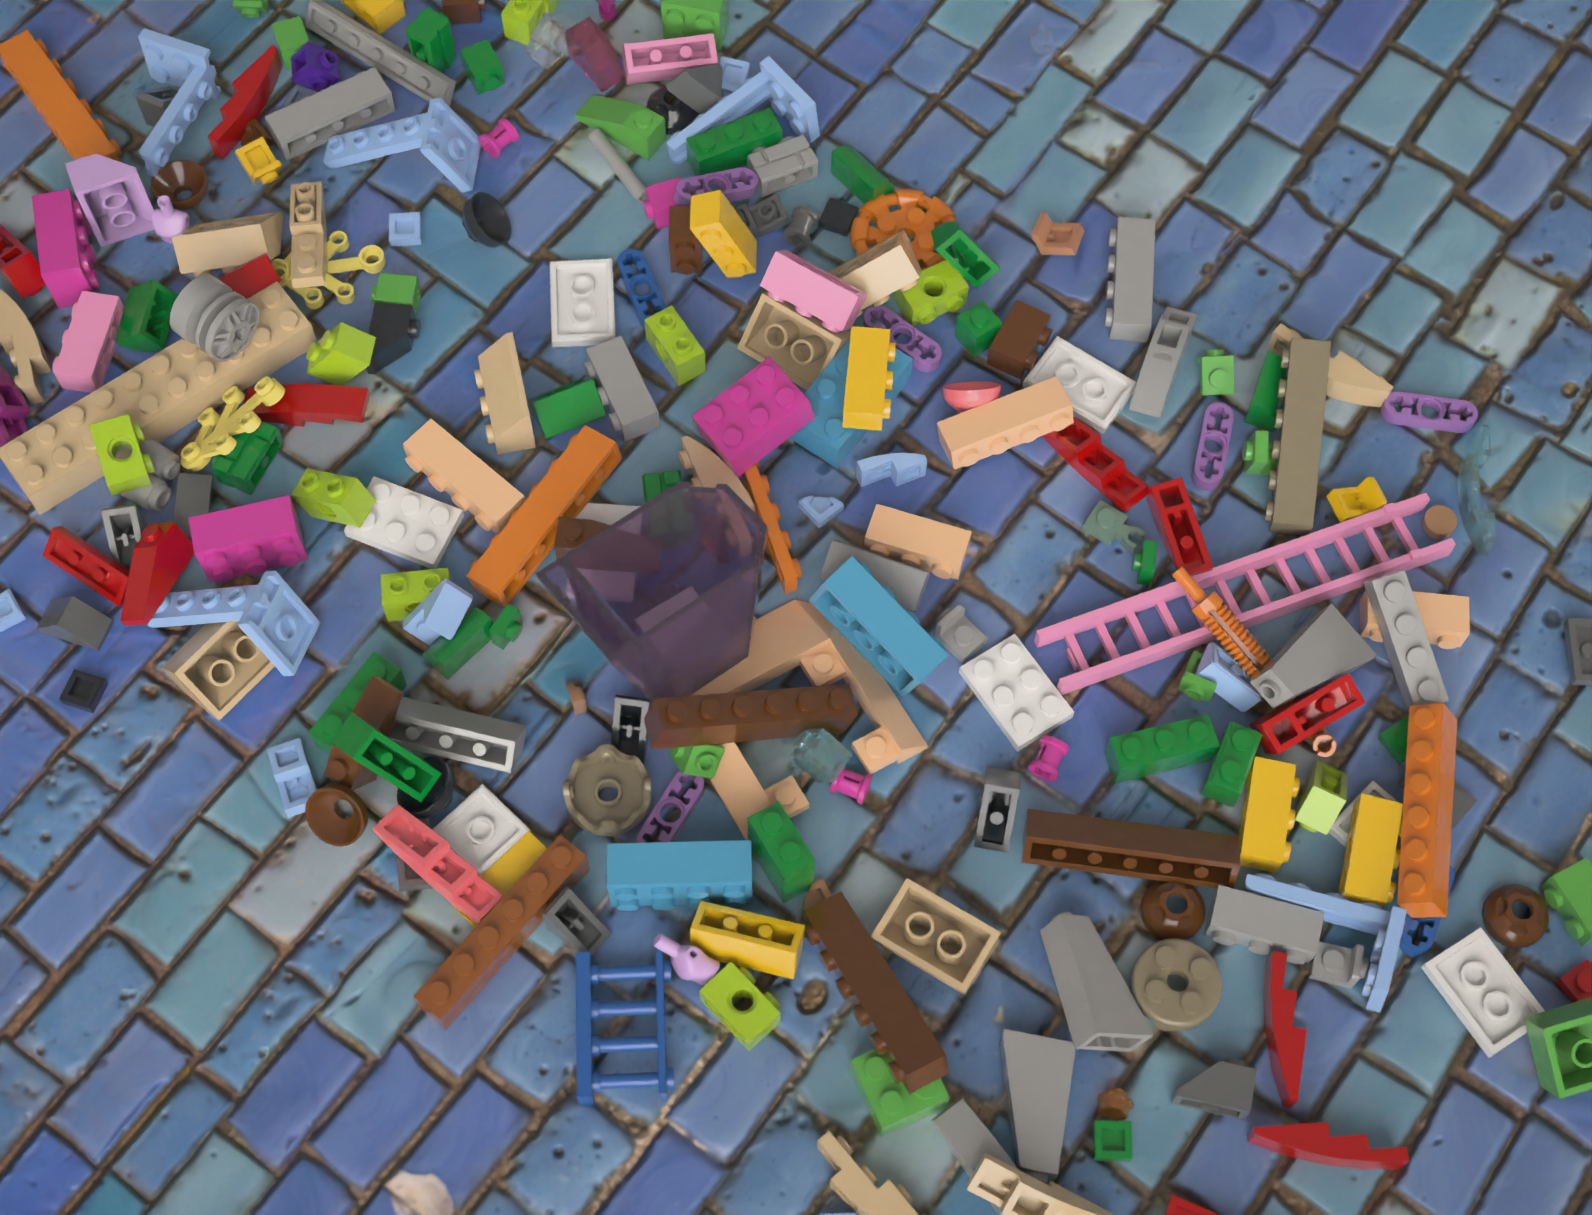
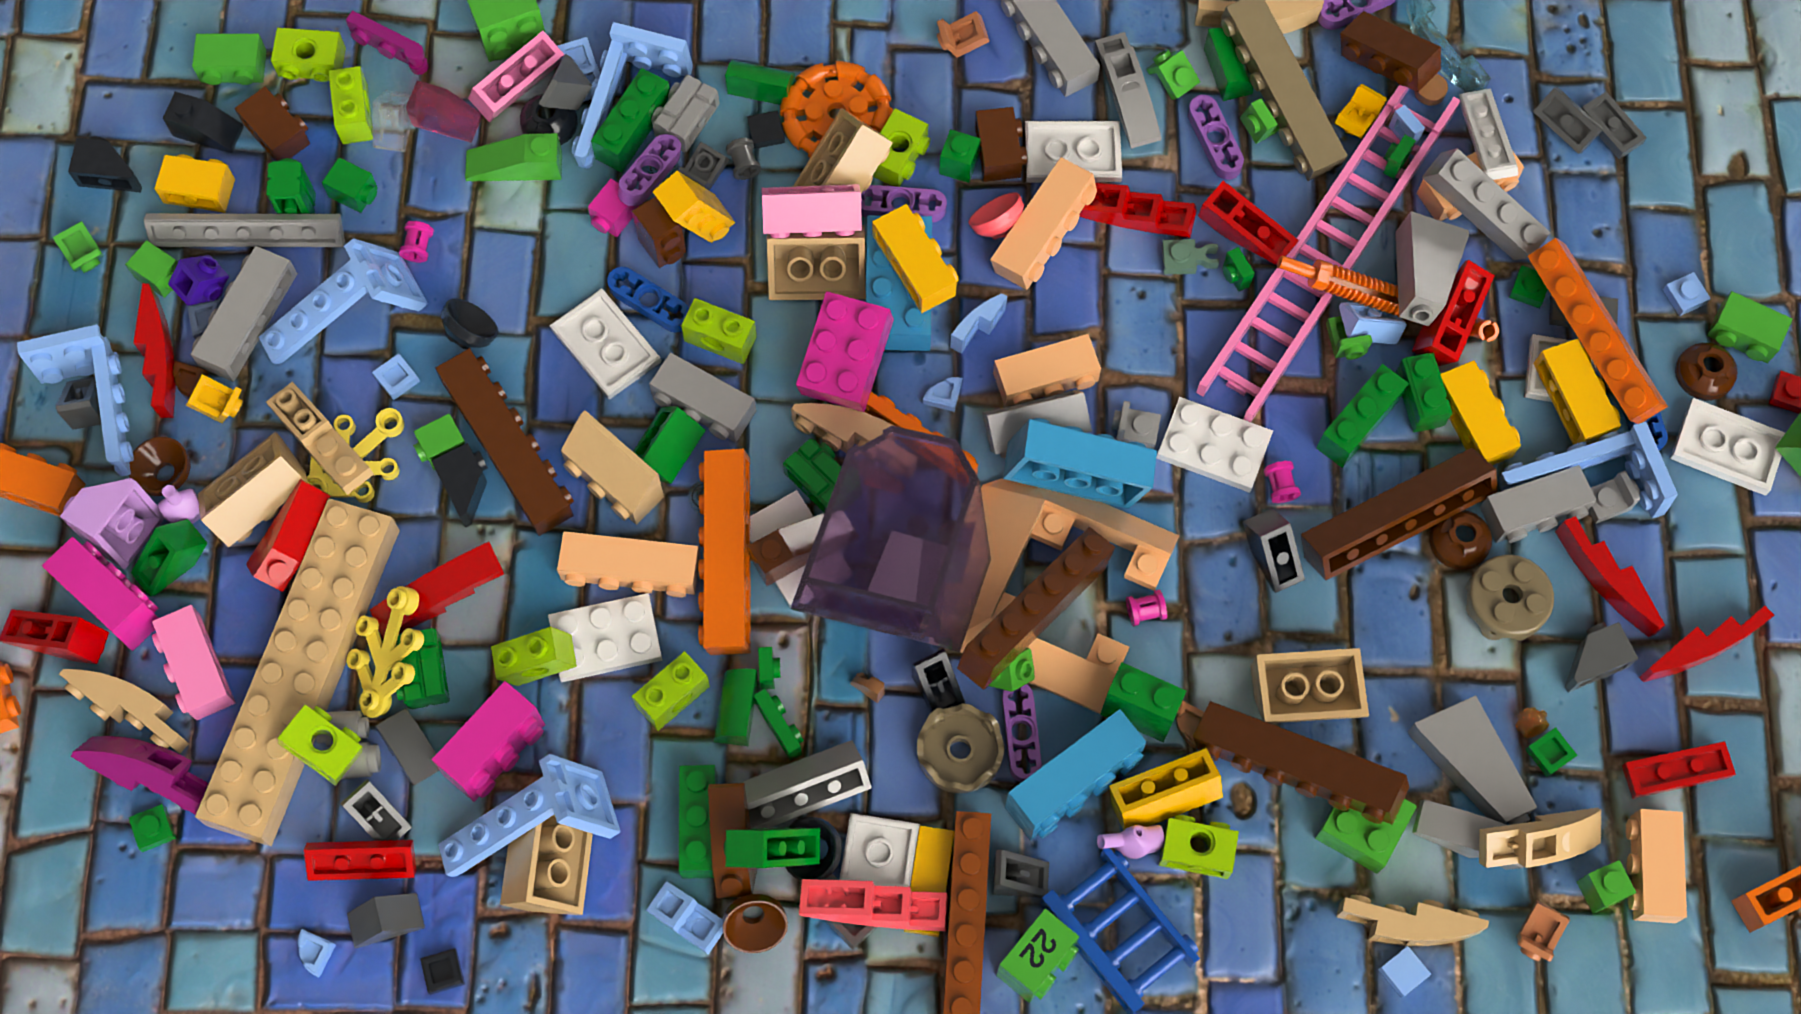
camera: 35 degrees left, 5 degrees up
green brick [115,279,178,352] -> none
red slope [120,522,194,626] -> none
light grey wheel [170,274,260,362] -> none
lime brick [306,322,376,386] -> none
light blue slope [403,578,473,645] -> none
light grey piece [589,129,646,203] -> none
clear light blue brick [789,728,853,783] -> none
green brick [931,221,1000,289] -> none
light grey slope [1040,912,1153,1052] -> none
lime slope [1295,760,1348,835] -> none
none -> green slope [131,519,207,597]
none -> reddish brown brick [435,348,574,536]
none -> green plate [753,688,804,761]
none -> bright green brick [996,908,1080,1003]
none -> reddish brown brick [1340,11,1441,92]
none -> green plate [1383,134,1416,179]
none -> light blue tile [1388,105,1425,146]
none -> white tile [1459,88,1518,180]
none -> dark grey plate [1533,87,1604,154]
none -> light blue plate [1663,272,1711,316]

